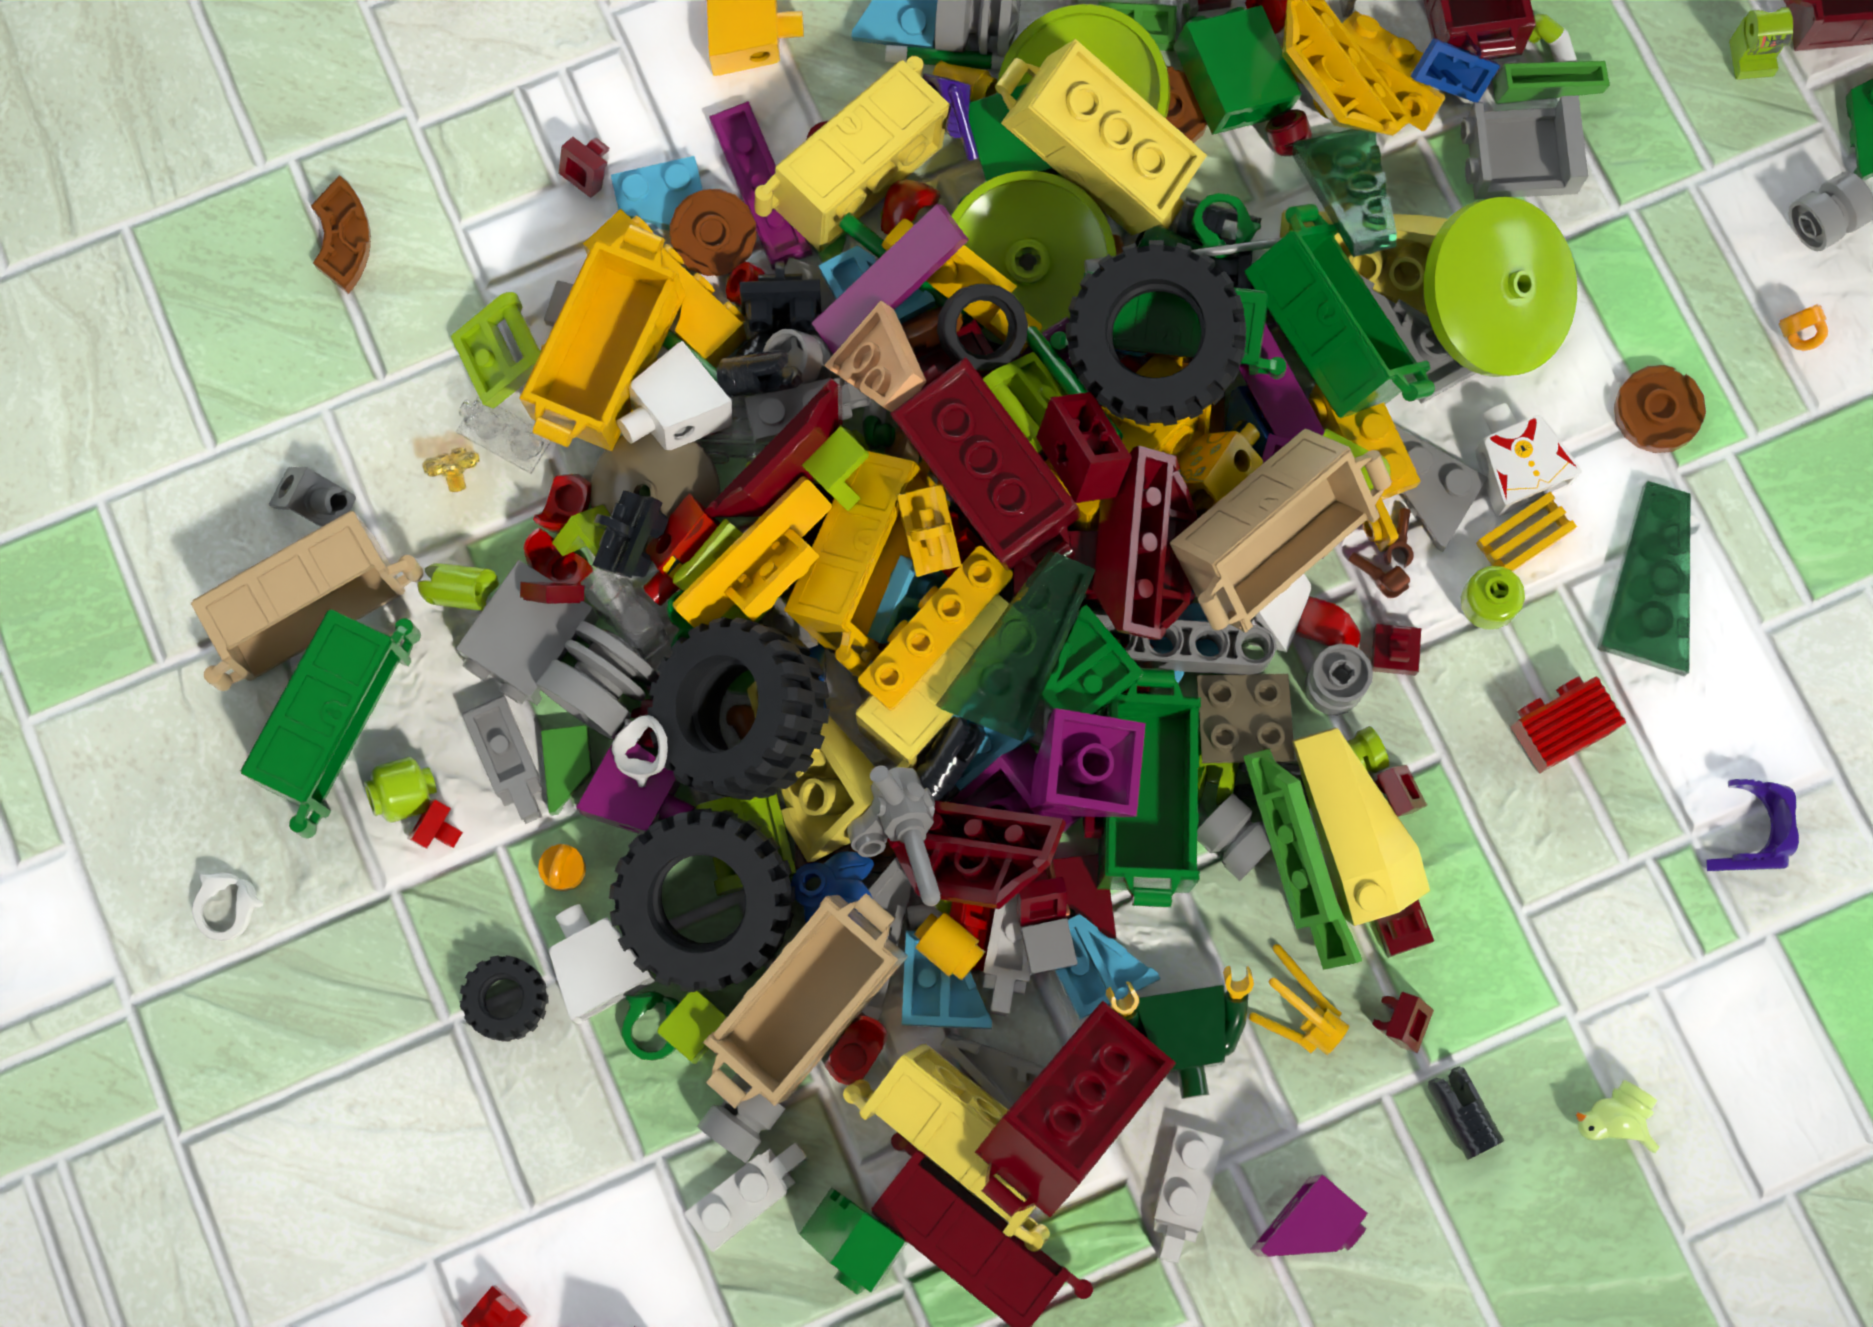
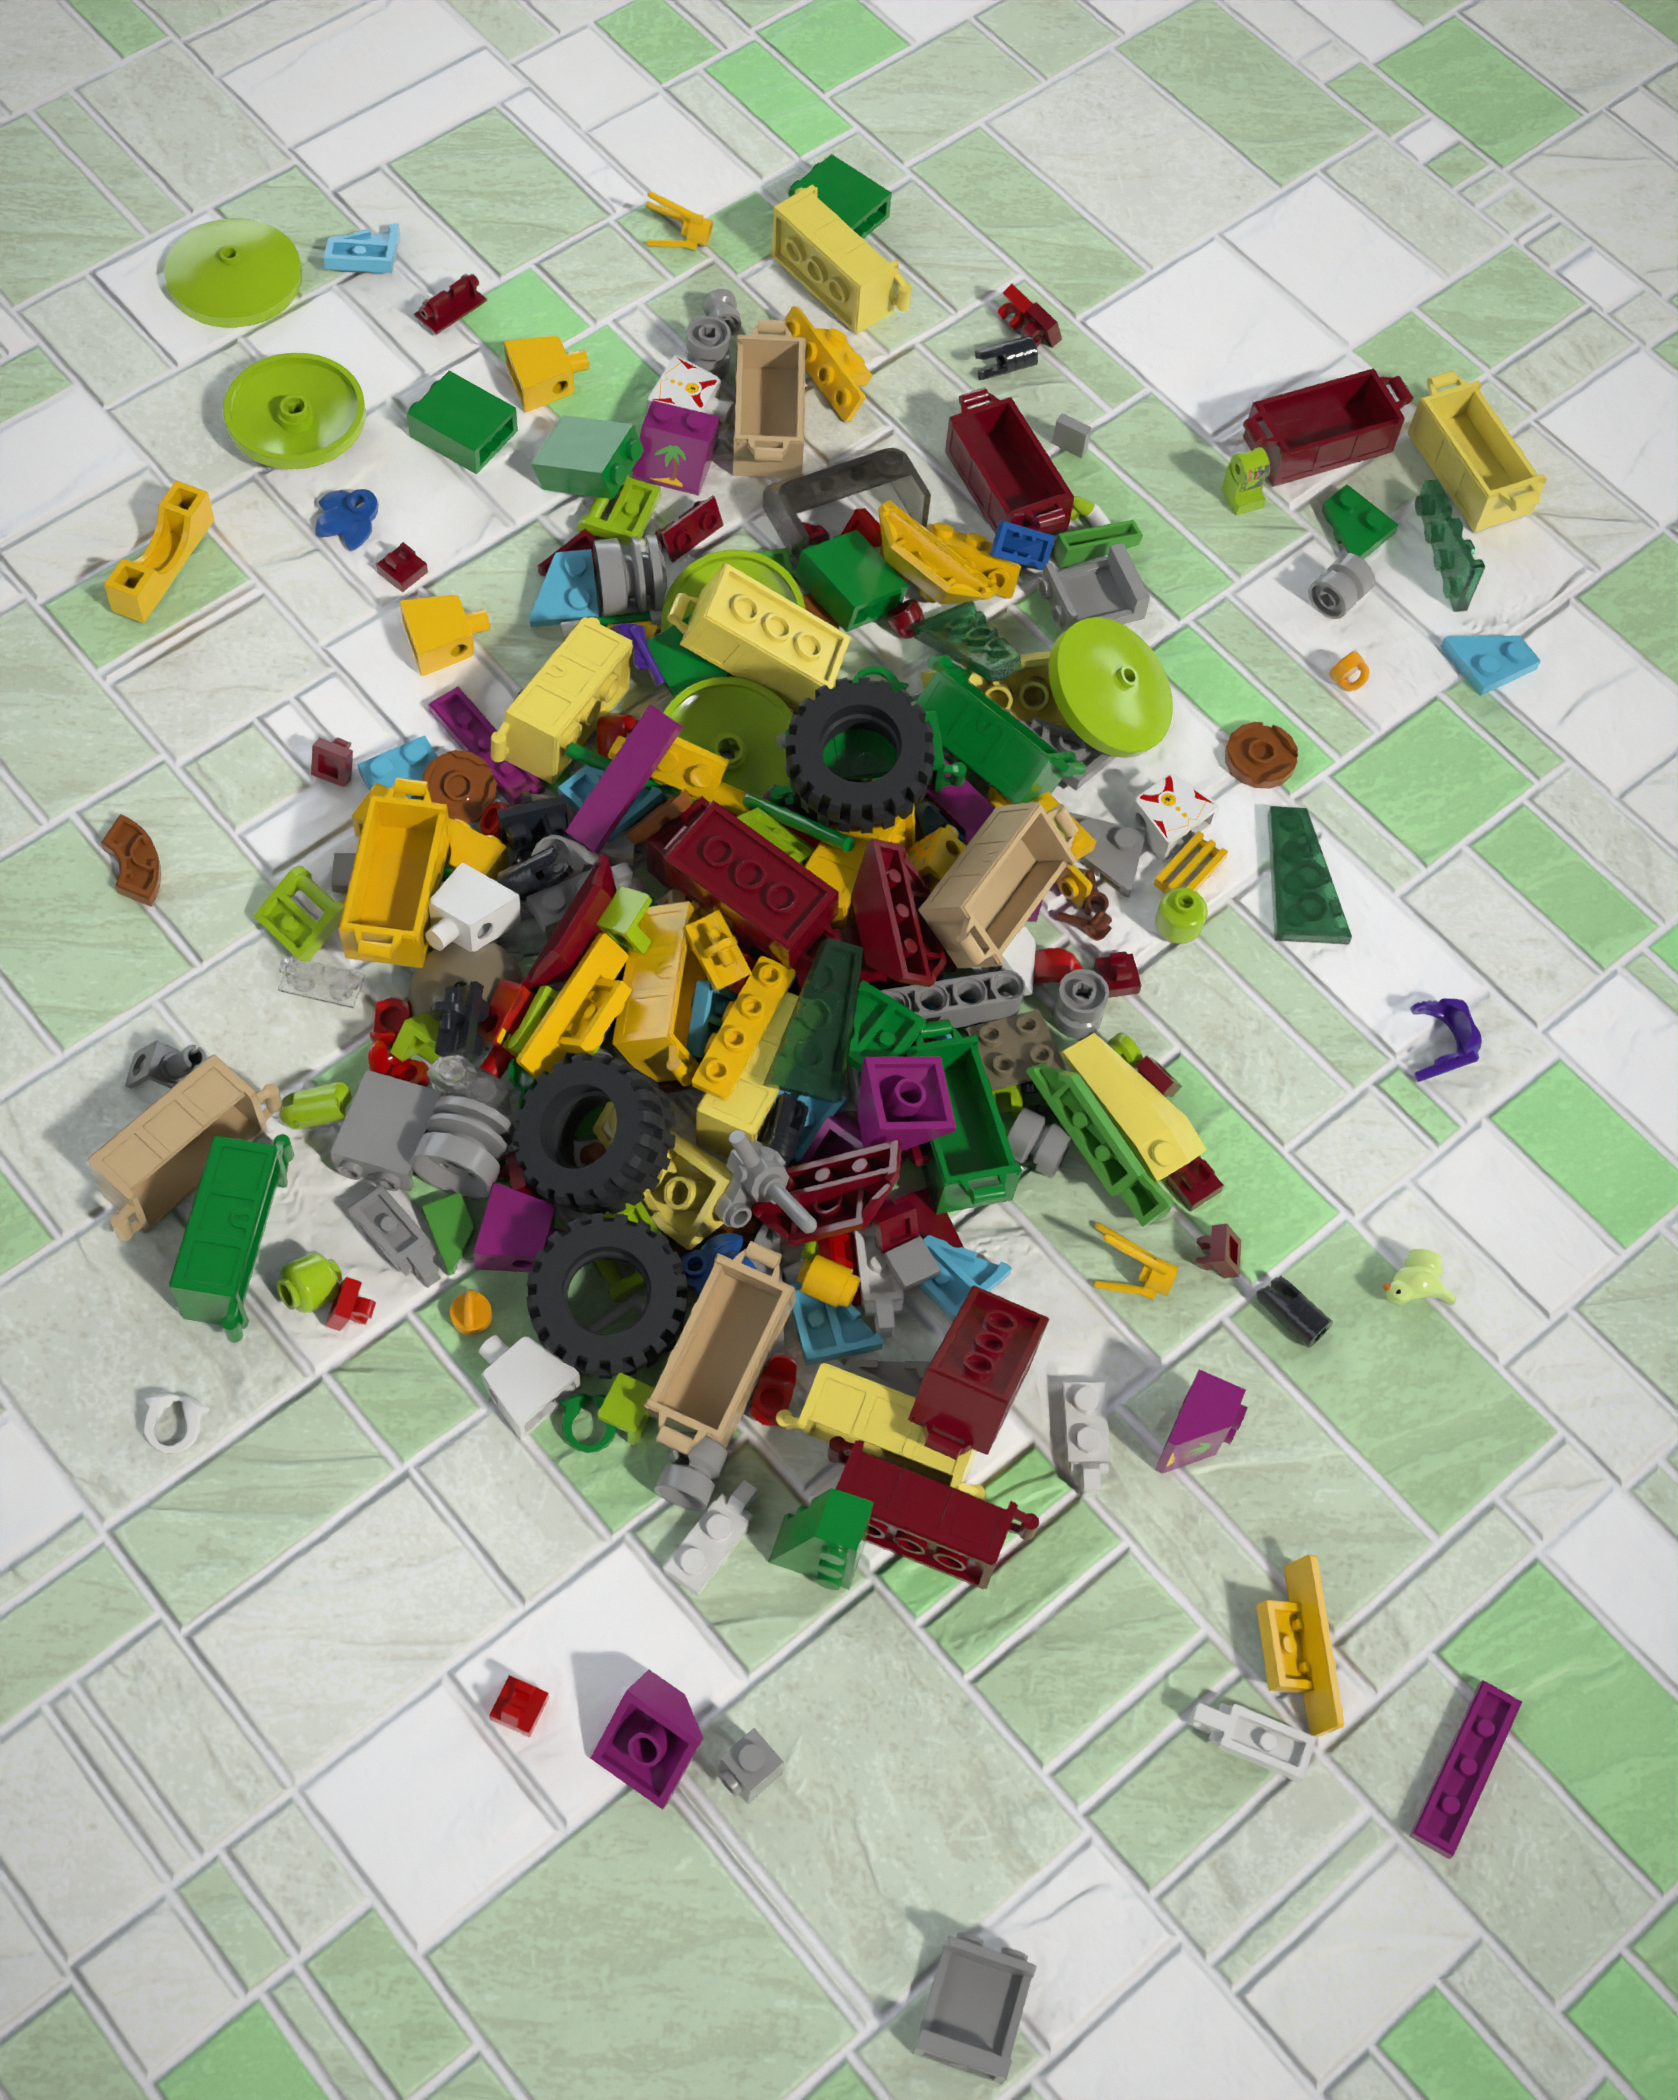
camera: 25 degrees left, 15 degrees down
clear yellow plant [422,448,480,492] -> none
black tyre [459,955,549,1042] -> none
dark red tile [520,582,585,604] -> none
white piece [612,715,668,788] -> none
light nougat wing [824,301,927,412] -> none
black tyre [937,284,1028,371] -> none
dark red brick [1036,392,1132,503] -> none
dark green torso [1106,966,1254,1099] -> none
red brick [1511,676,1626,774] -> none

